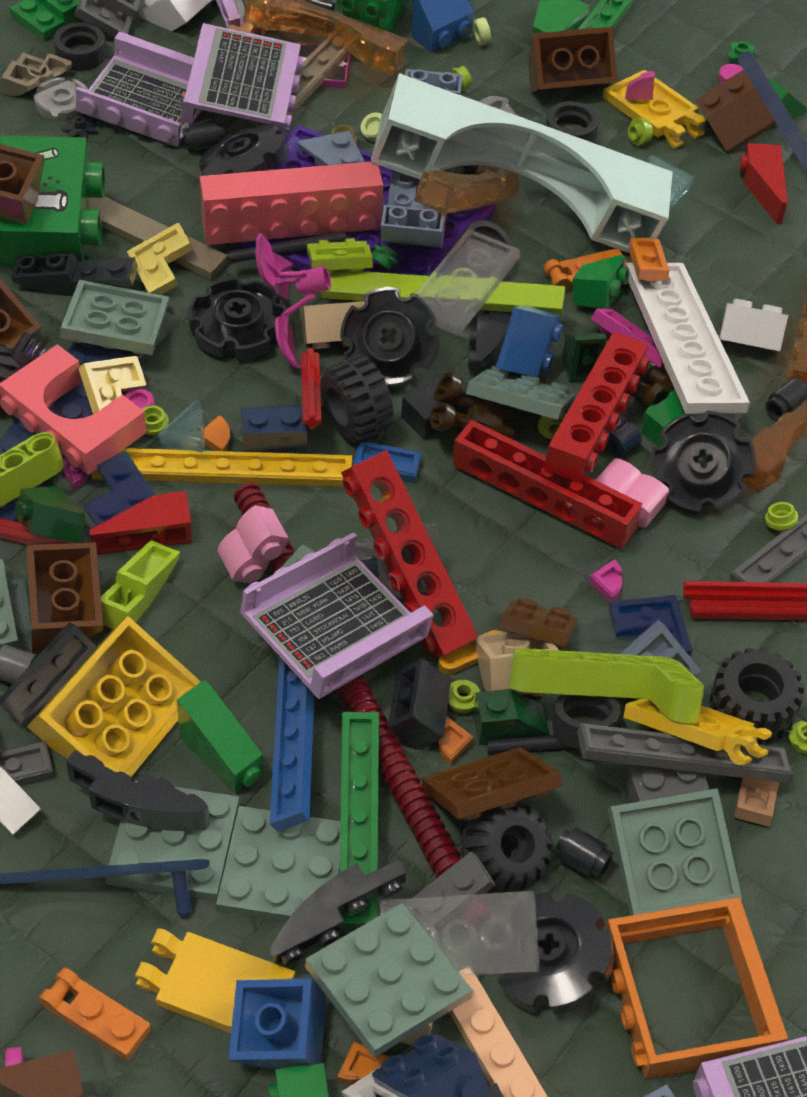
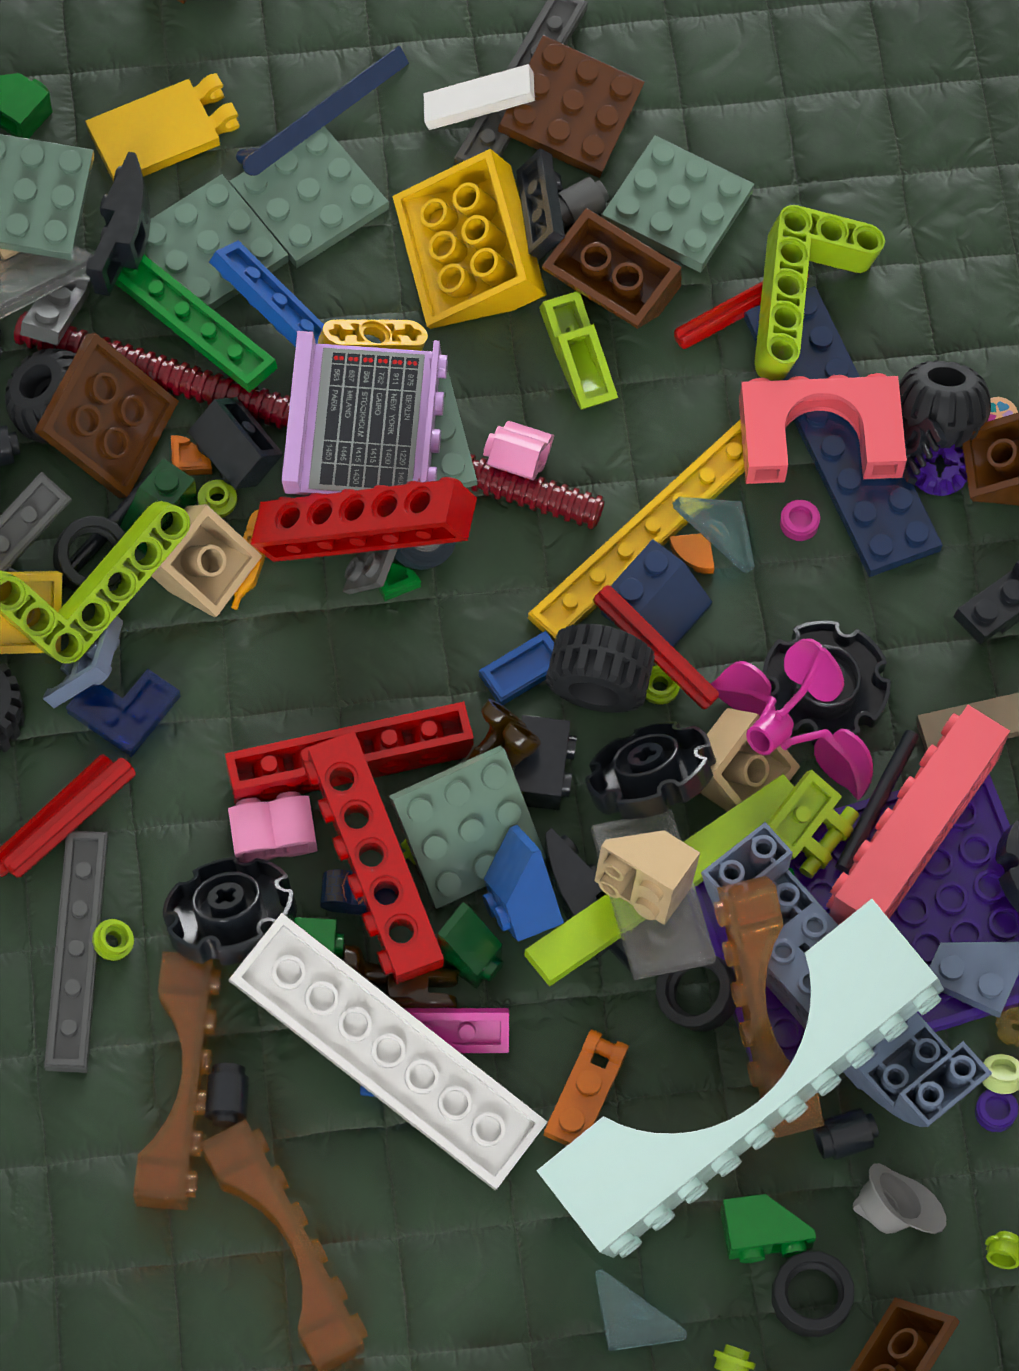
camera: 135 degrees right, 15 degrees up
dark green slope [15,486,85,543] -> none
orange plate [38,967,151,1062] -> none
sand green plate [60,280,169,355] -> none
black slope [66,750,210,831] -> none
light yellow plate [78,356,146,414] -> none
clear blue plate [84,450,155,527] -> none
red slope [89,491,193,555] -> none
light yellow plate [127,222,194,295] -> none
lime plate [142,405,169,435] -> none
green slope [177,680,263,794] -> none
blue slope [228,978,327,1070] -> none
reddish brown plate [499,598,578,647] -> none
green slope [572,255,629,308] -> none
dark pink tile [589,560,623,604] -> none
orange plate [628,238,669,282] -> none
white slope [719,299,788,351] -> none
none -> yellow beam [318,320,428,351]
none -> tan slope [595,830,700,925]

